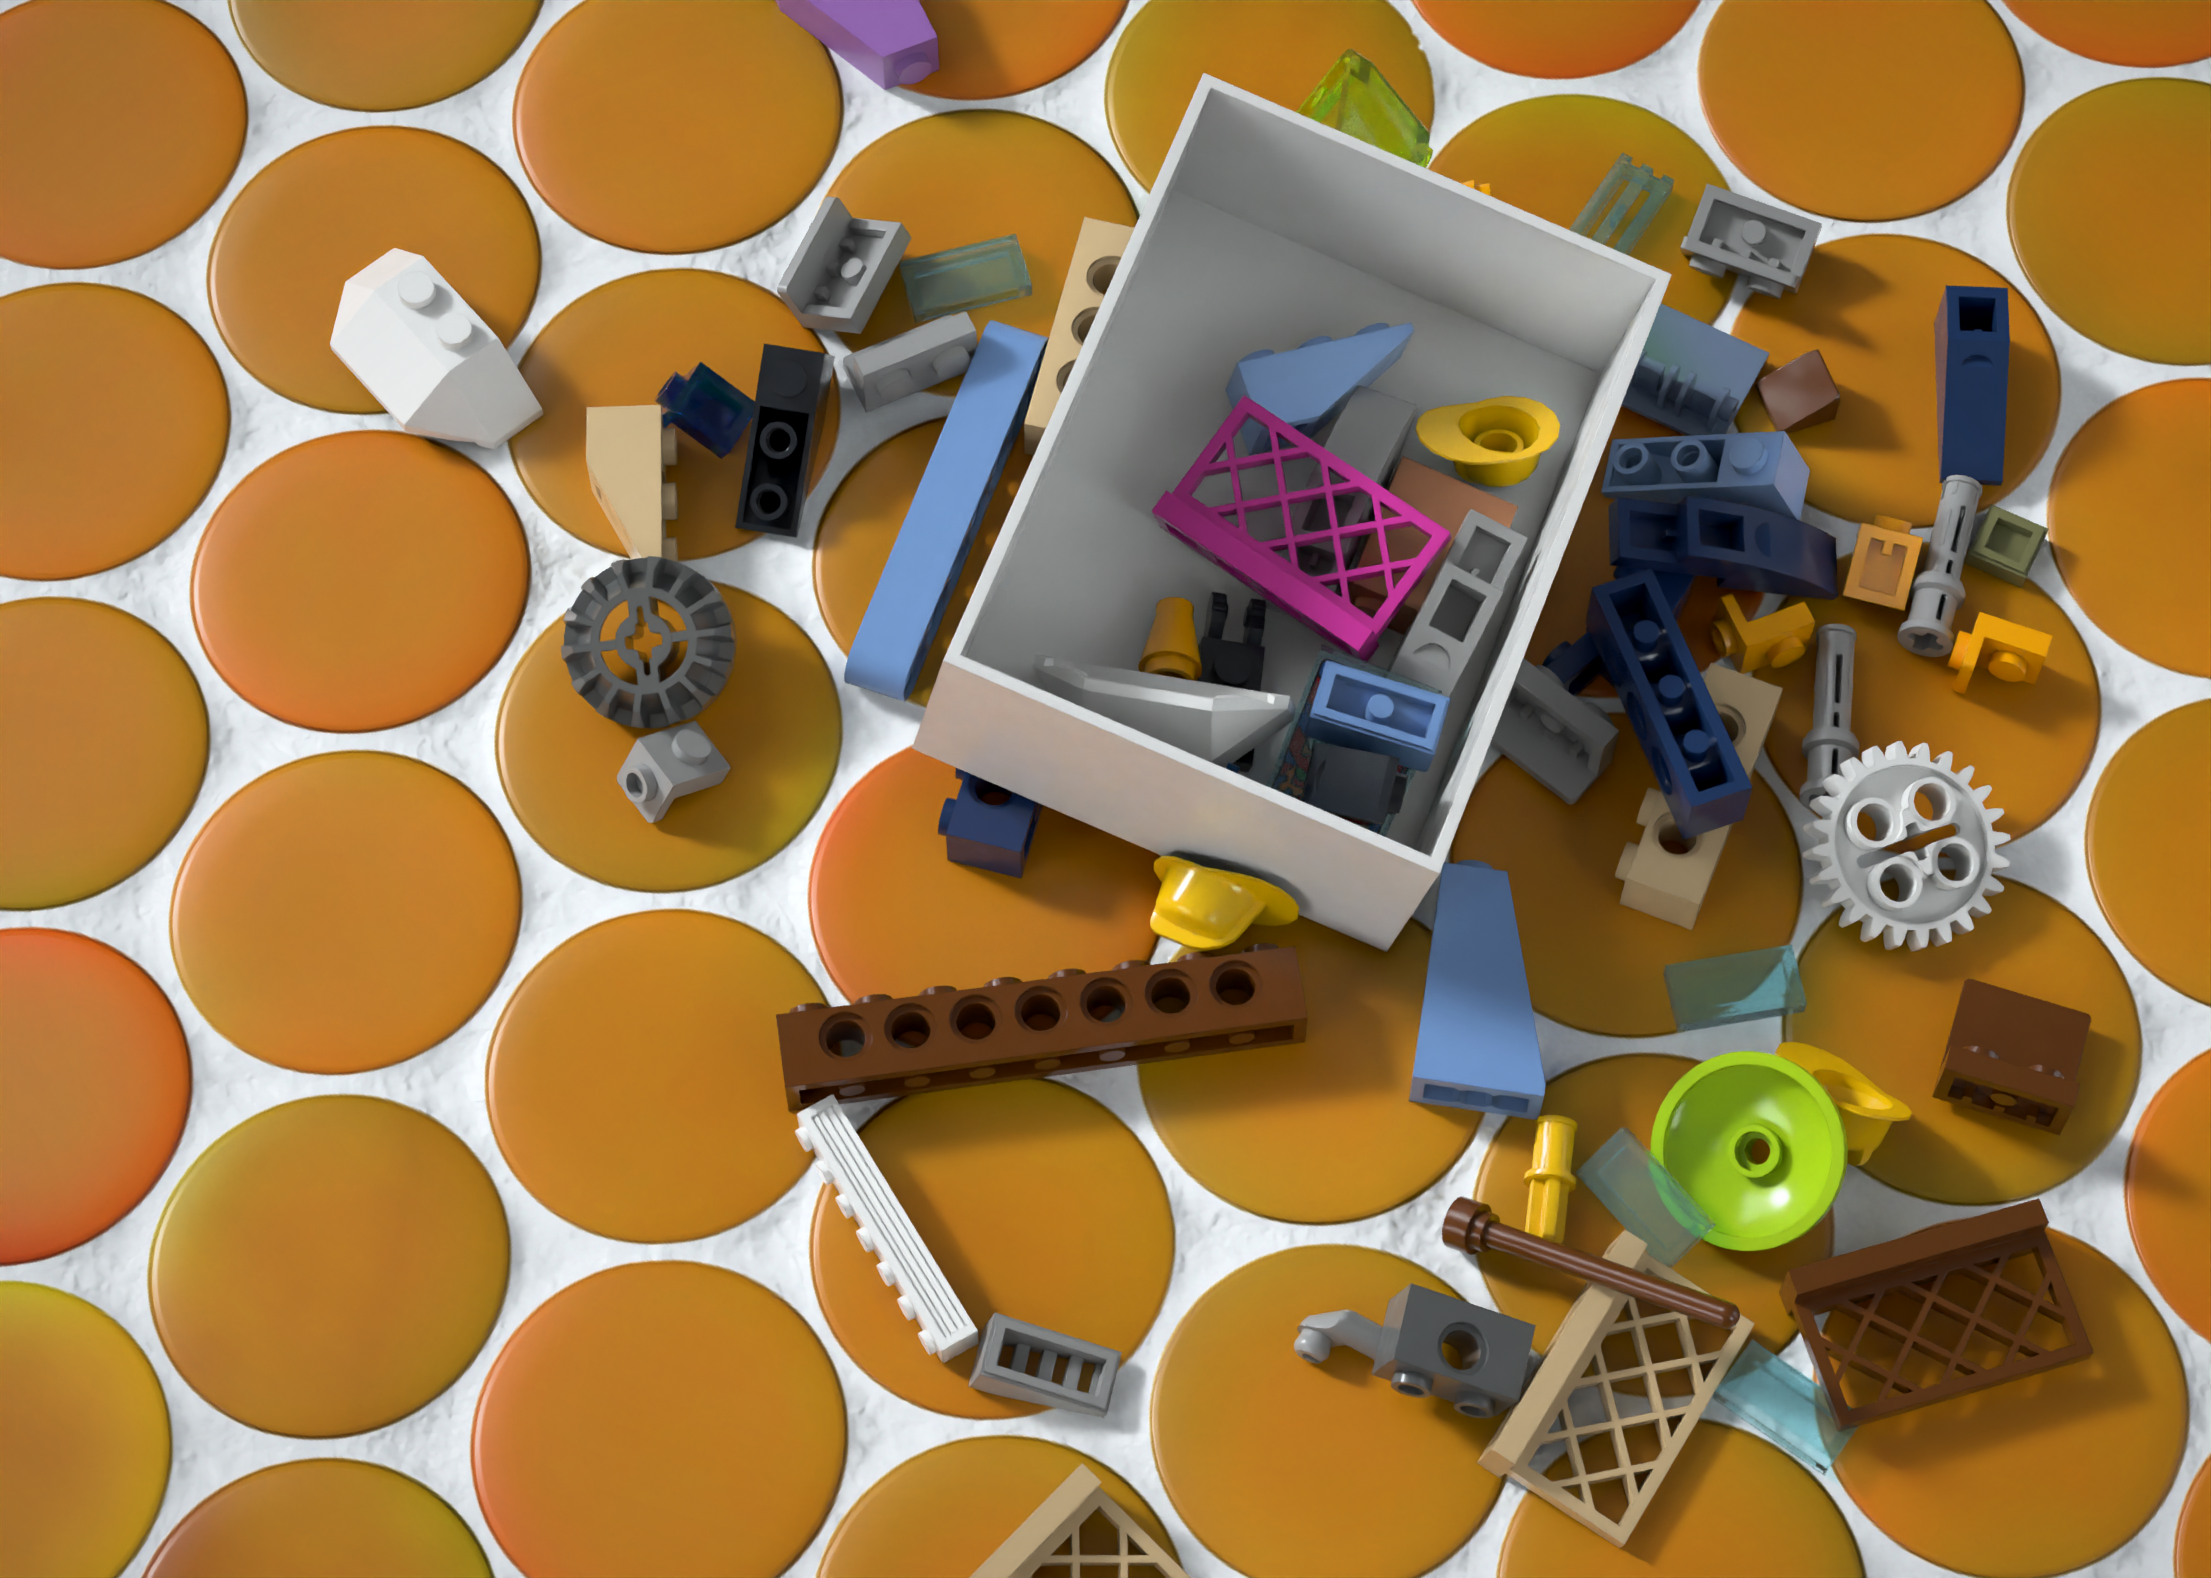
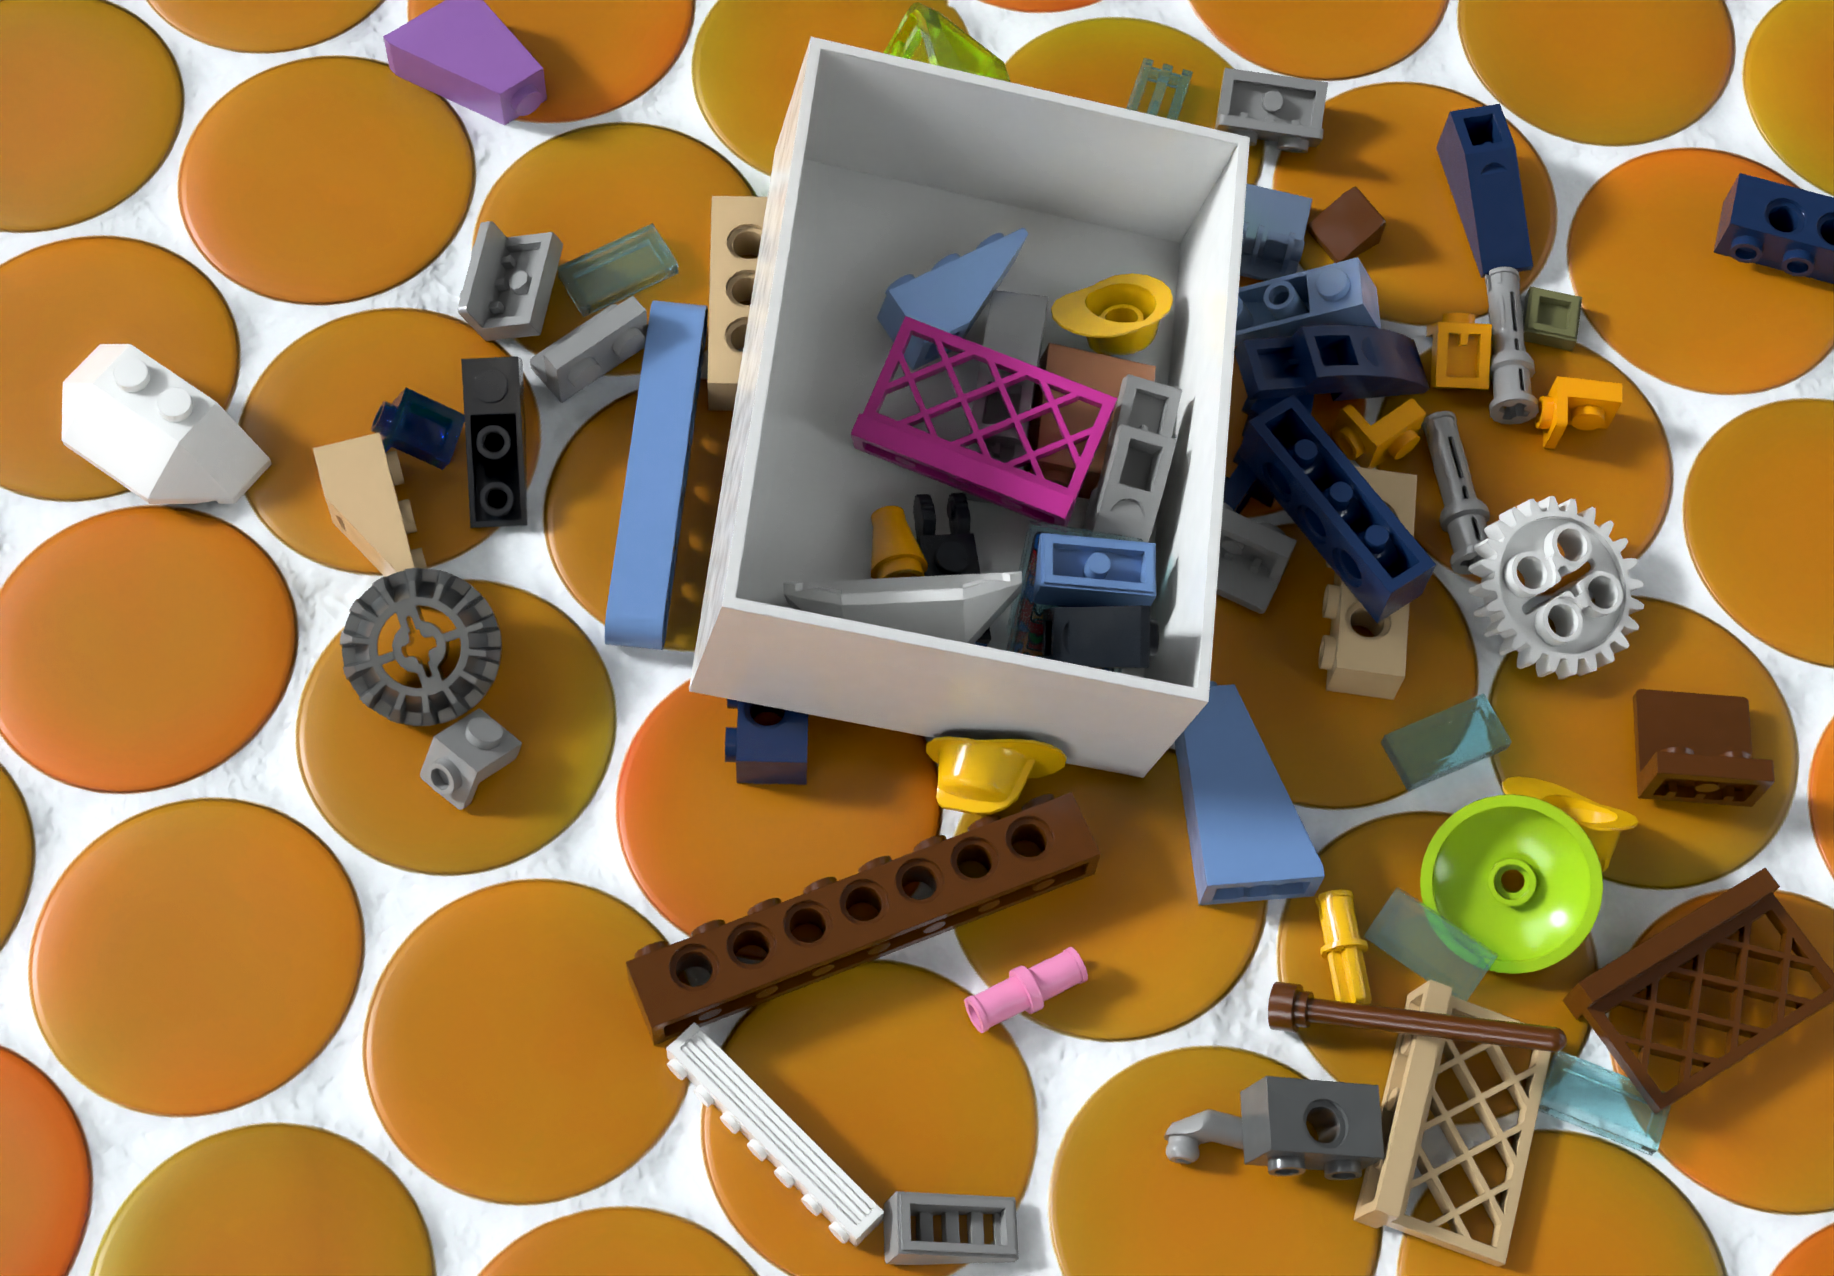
camera: 20 degrees left, 0 degrees up
none -> bright pink pin [964,947,1088,1033]

